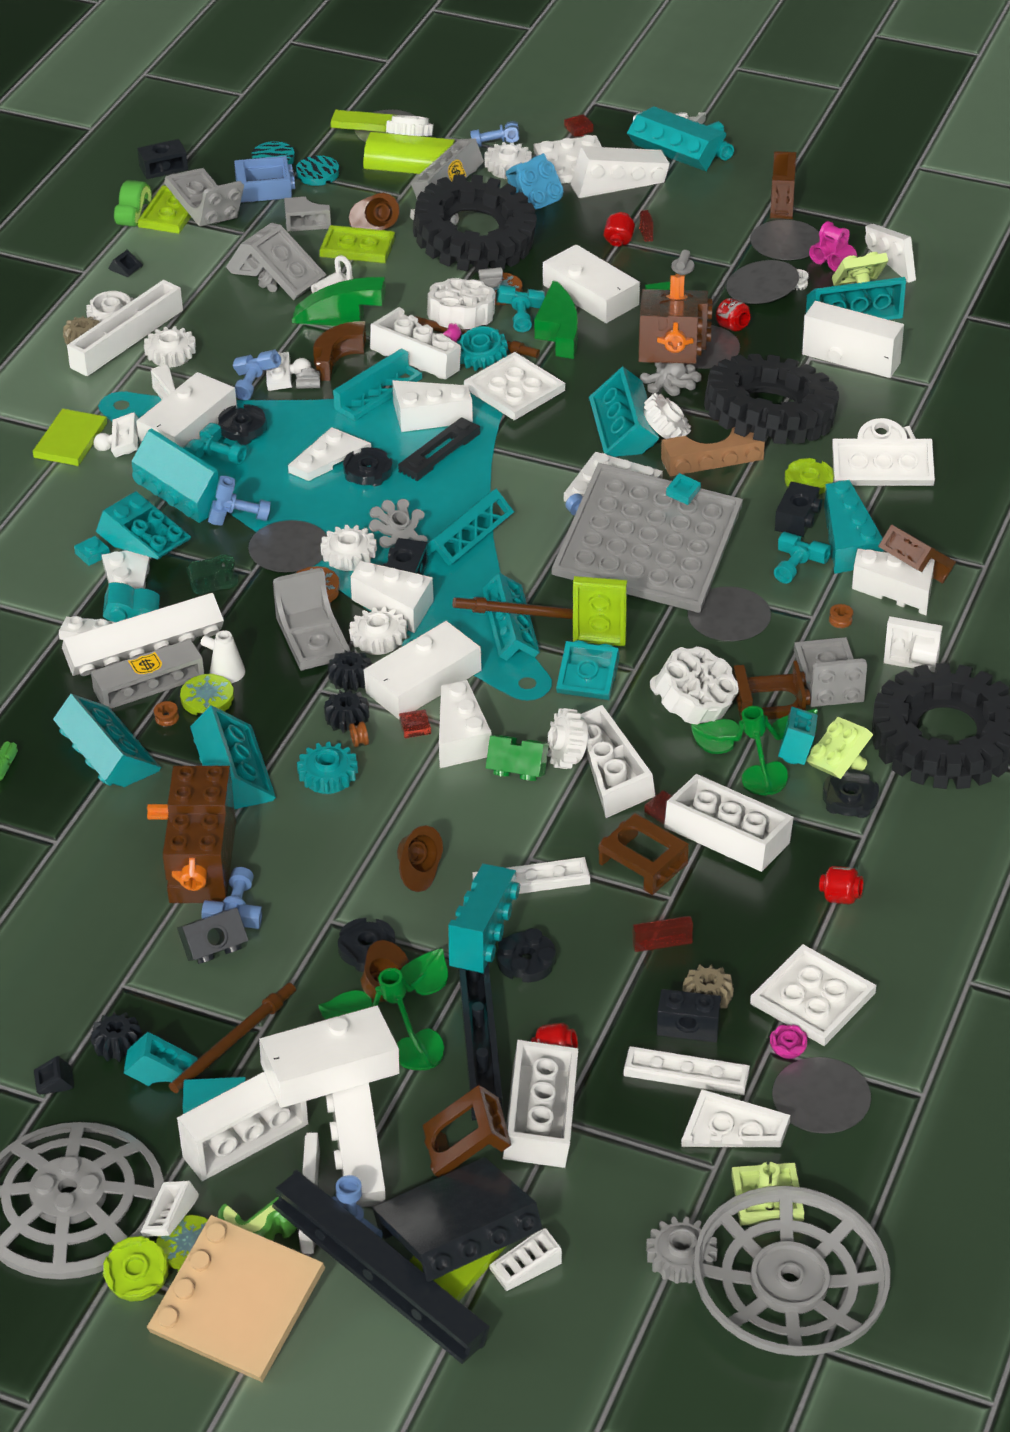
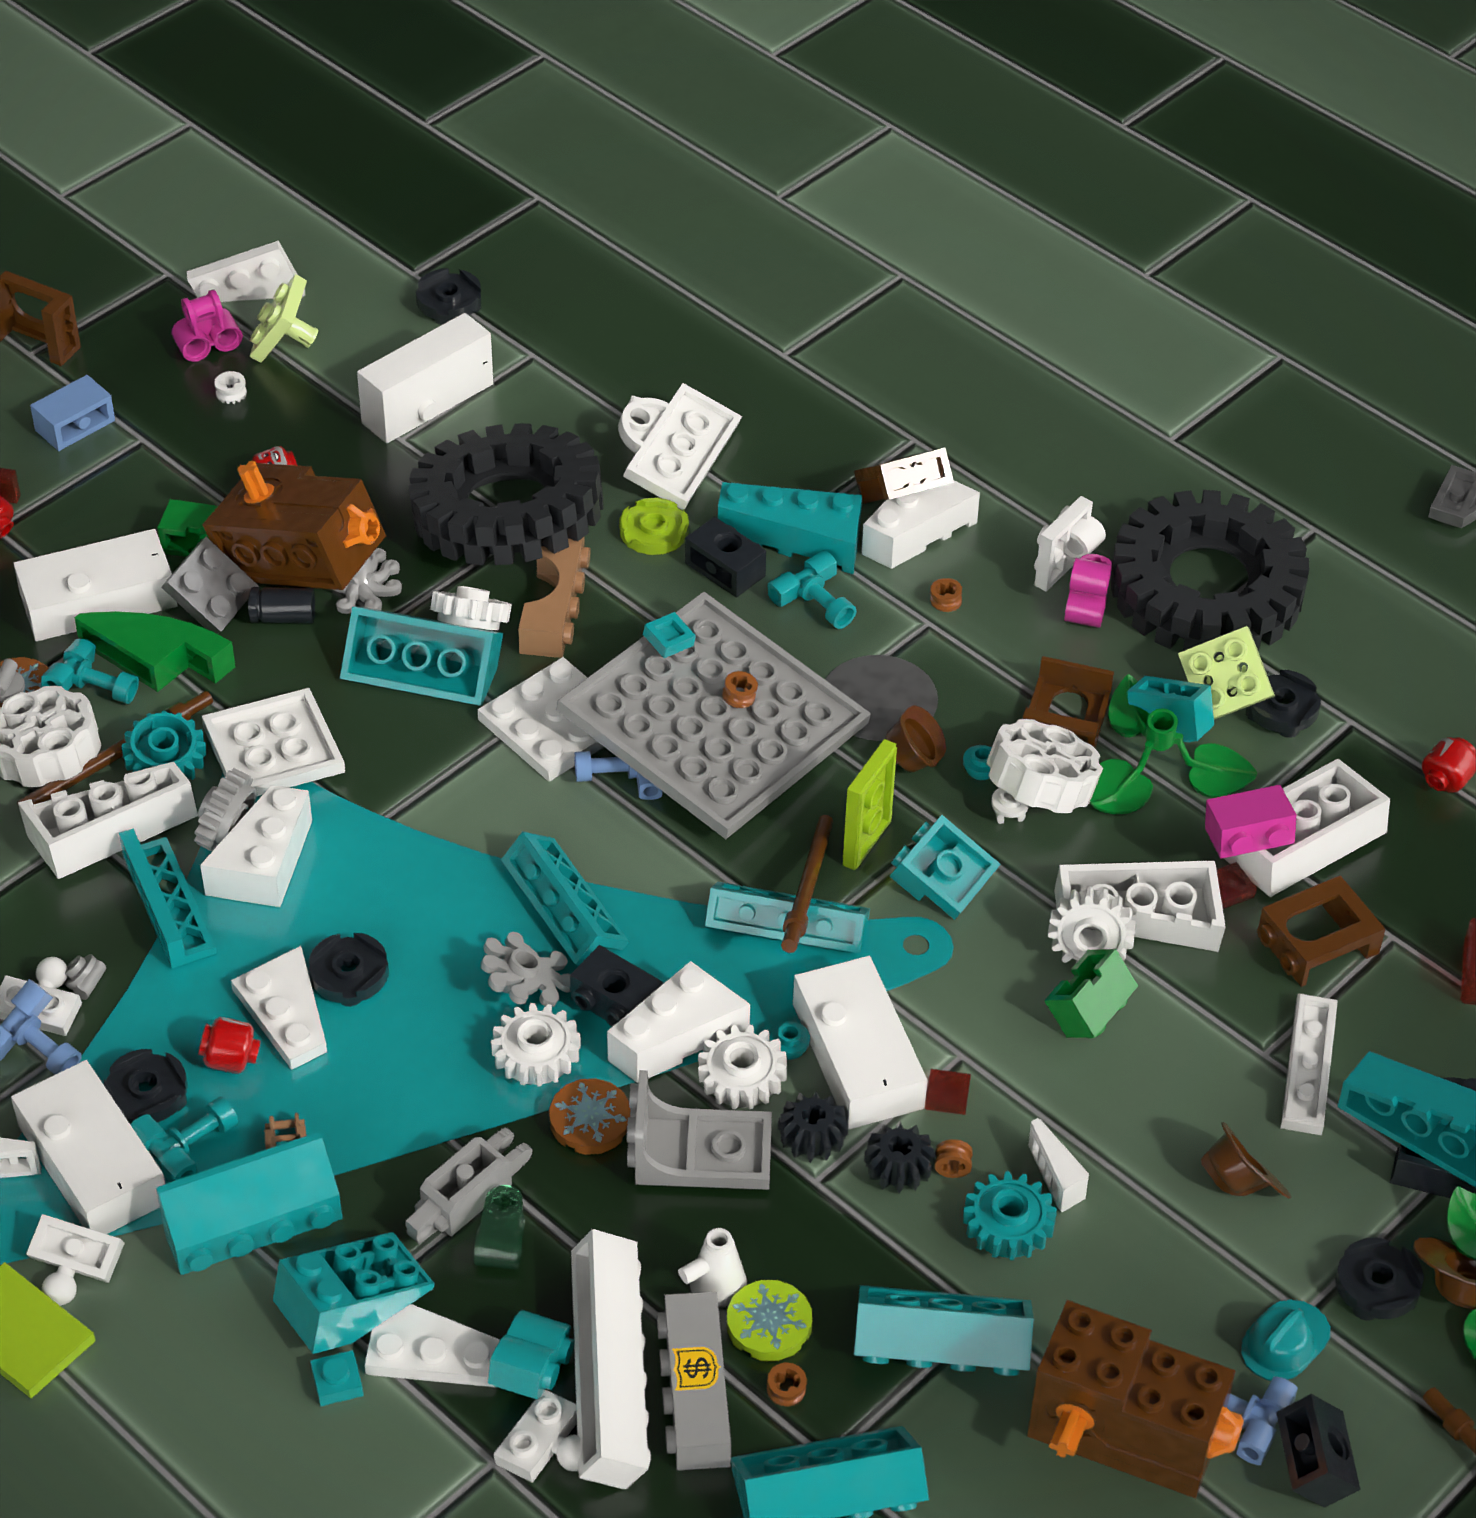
camera: 70 degrees left, 5 degrees up
medium blue bar [208,476,270,525] -> none
flat silver sticker [248,520,327,572] -> none
reddish brown arch [313,321,366,381] -> none
black container [398,417,480,481] -> none
white wedge [439,680,492,768] -> none
dark pink plate [443,323,462,343] -> none
light grey plate [672,250,694,275] -> none
flat silver sticker [726,260,799,304] -> none
flat silver sticker [750,220,820,260] -> none
light grey bracket [794,637,867,707] -> none
teal slope [806,277,906,320] -> none
none -> medium blue brick [30,375,115,451]
none -> flat silver plate [161,537,258,634]
none -> light grey gear [194,768,257,851]
none -> red head [198,1017,261,1074]
none -> black piece [248,587,315,624]
none -> medium nougat piece [264,1113,307,1149]
none -> light grey hinge [406,1128,533,1244]
none -> black plate [416,268,482,325]
none -> dark orange bush [722,671,758,708]
none -> reddish brown piece [885,705,946,773]
none -> white slope [1028,1118,1089,1212]
none -> dark pink piece [1064,554,1112,628]
none -> dark pink brick [1205,785,1297,859]
none -> teal piece [1241,1299,1330,1381]

